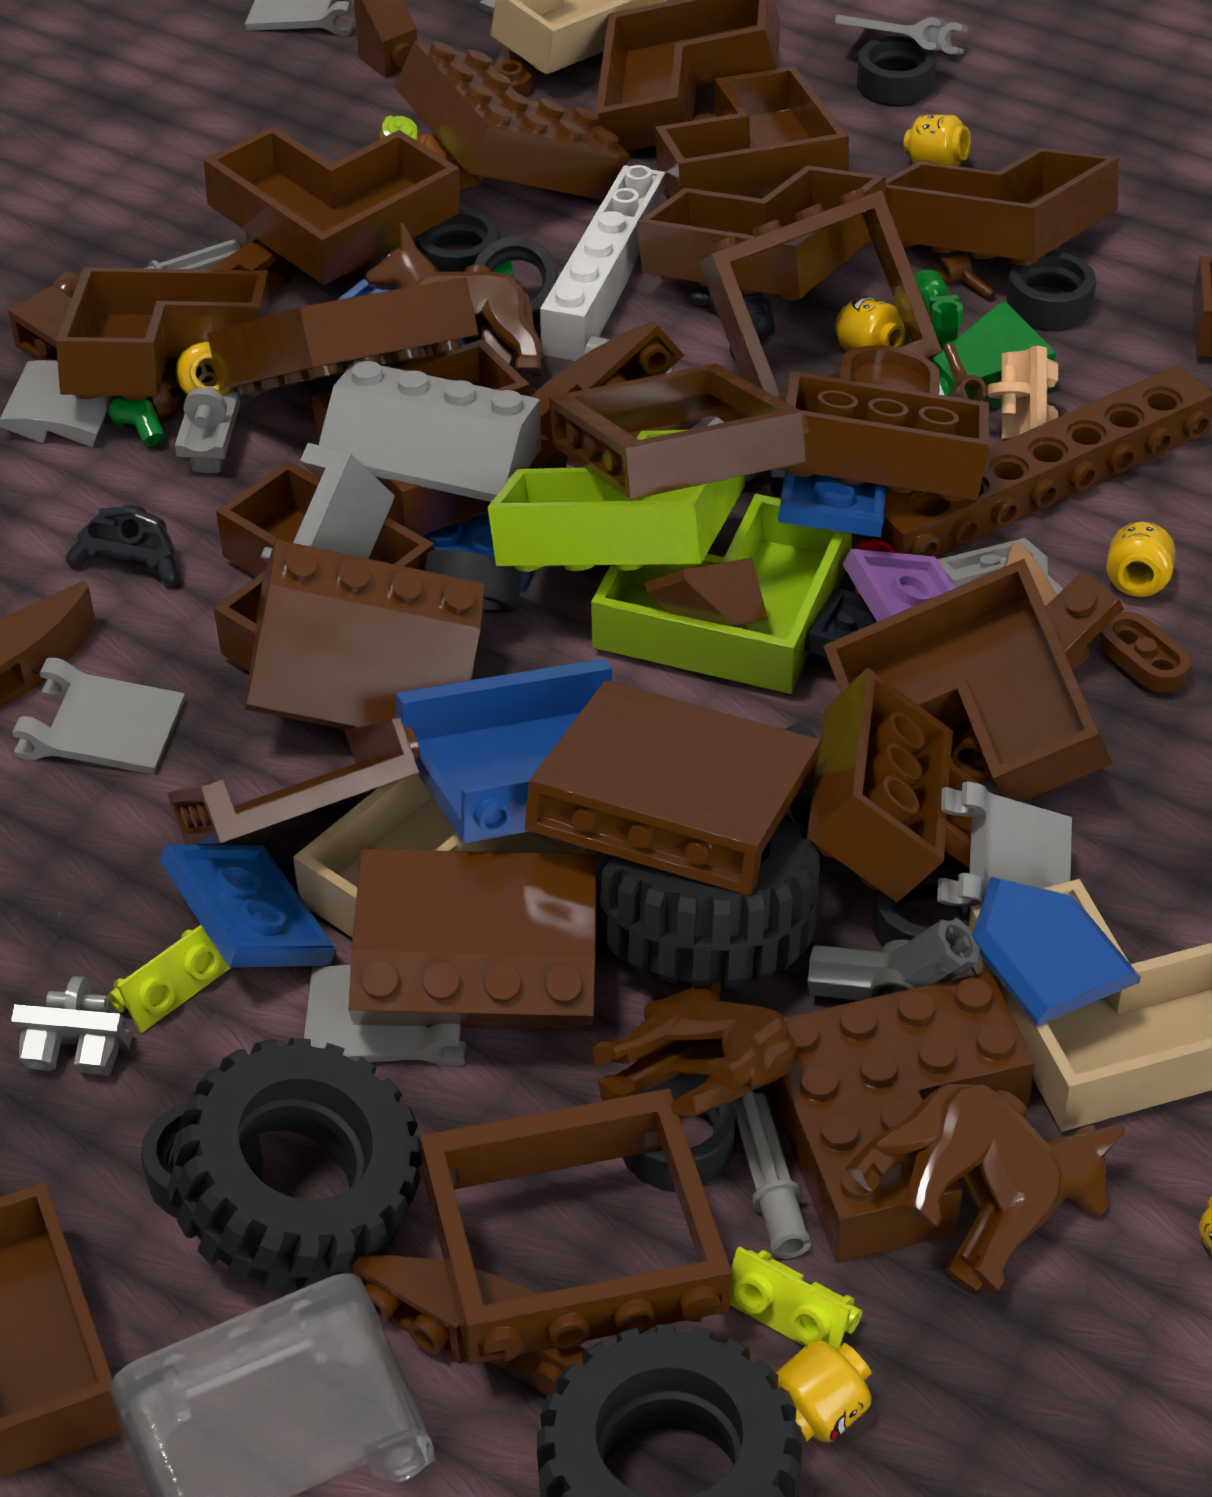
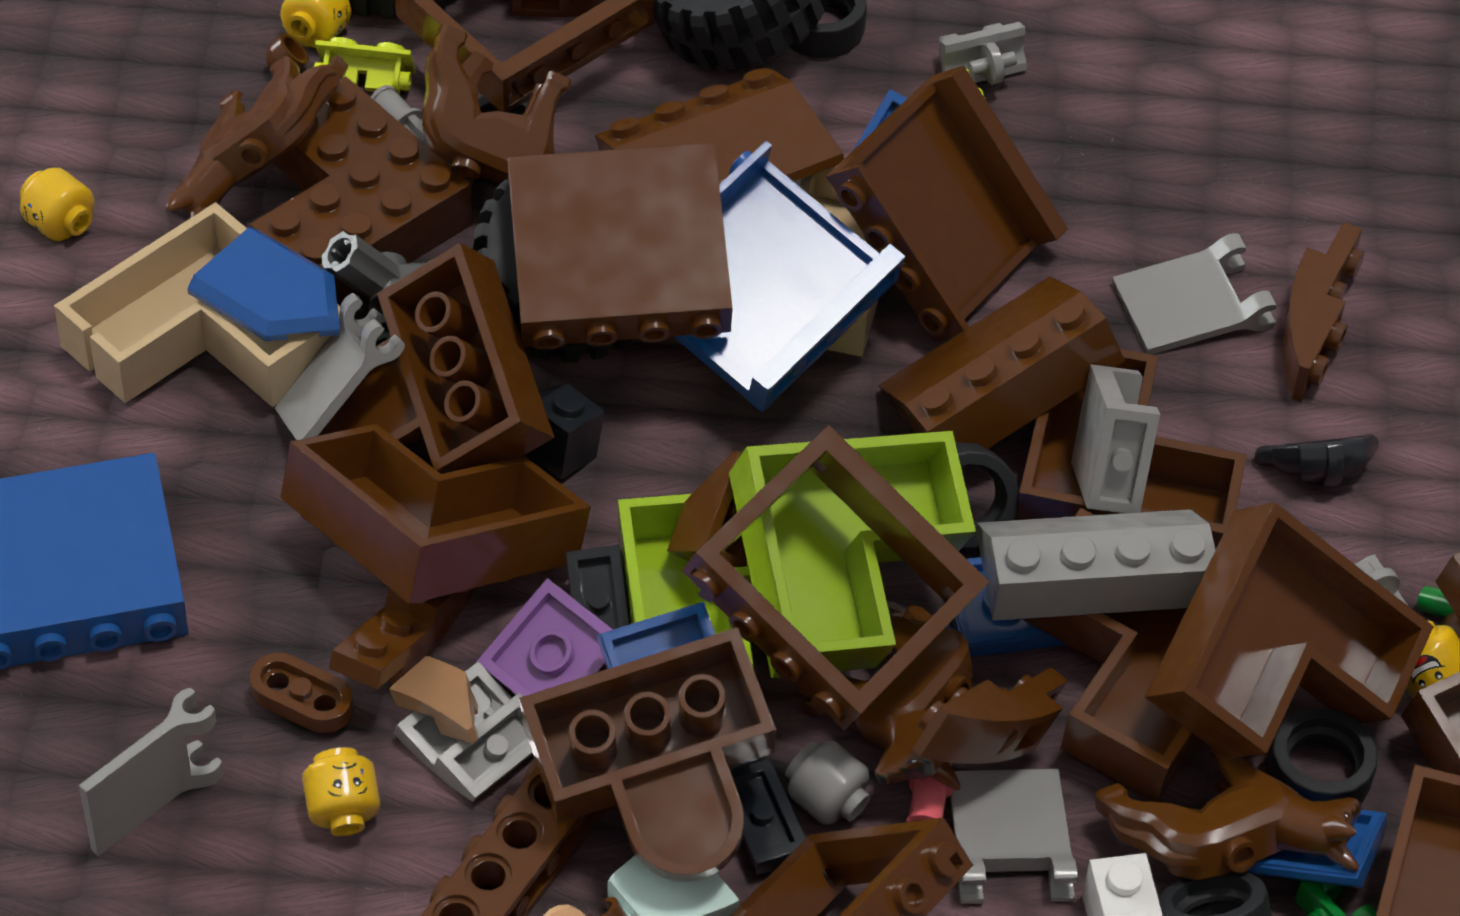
camera: 150 degrees right, 5 degrees up
none -> reddish brown hinge [266,33,309,69]

